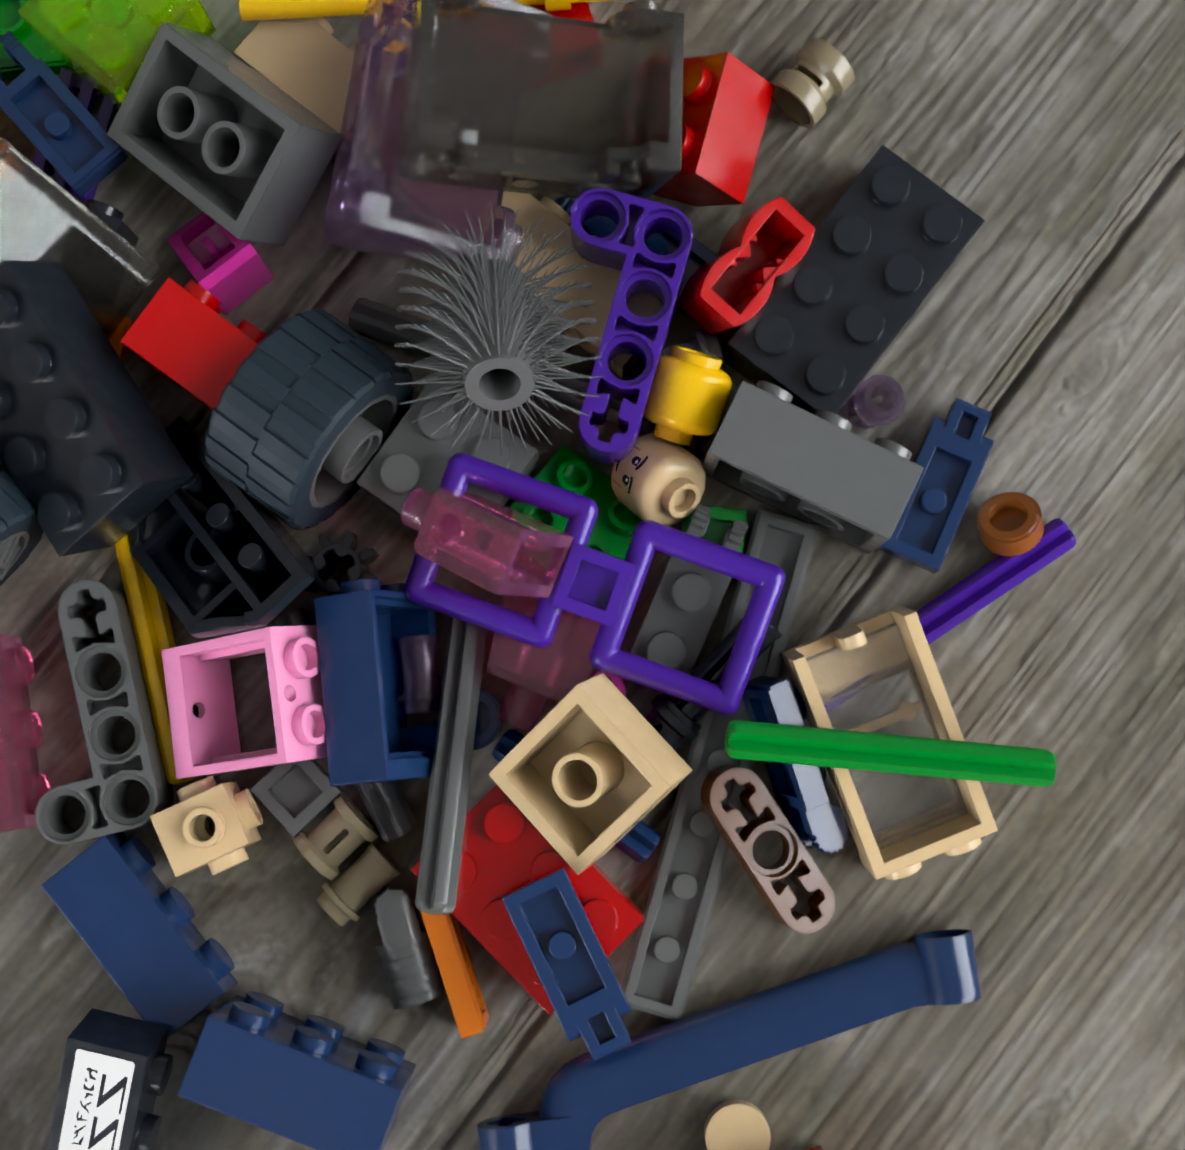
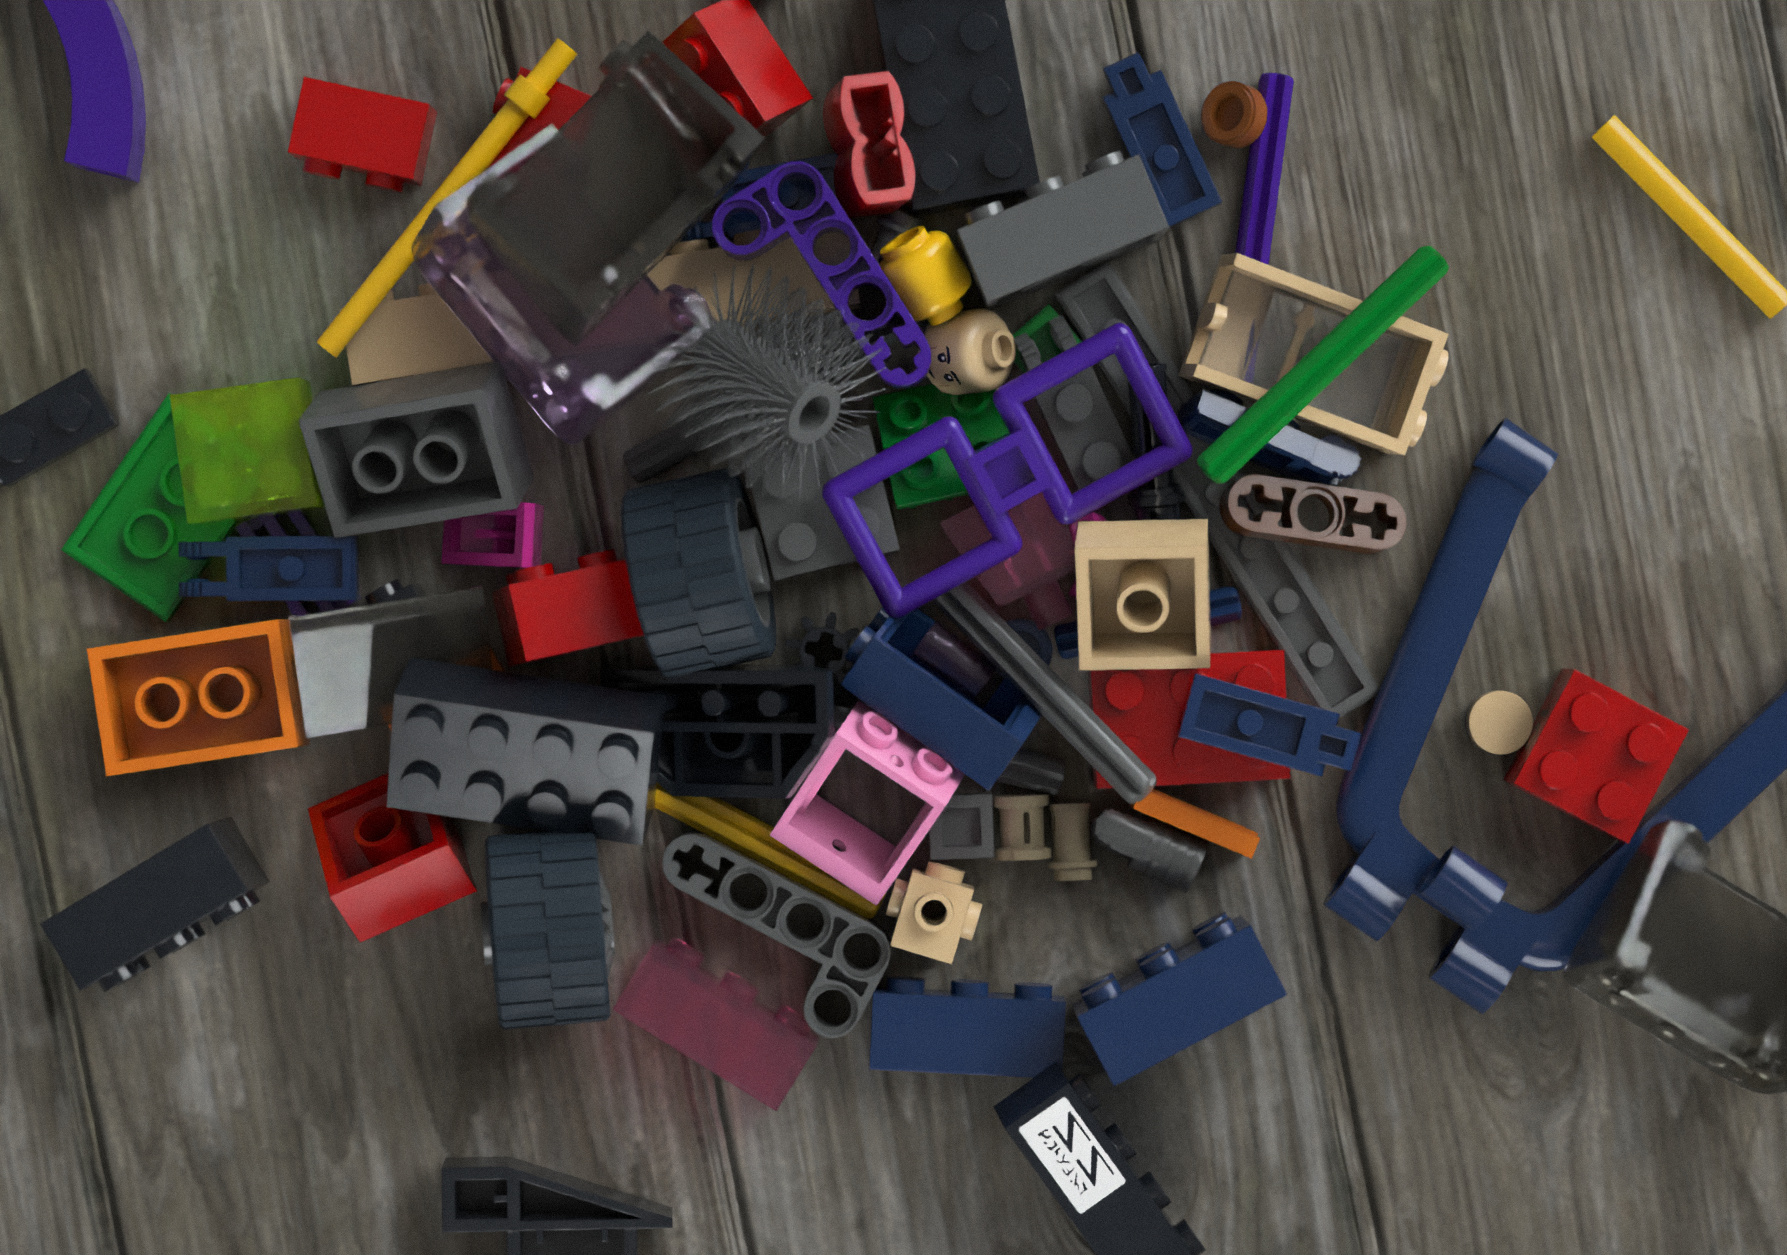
camera: 50 degrees left, 5 degrees up
clear pink torso [401,487,574,598] -> none
clear purple pin [846,375,906,430] -> none

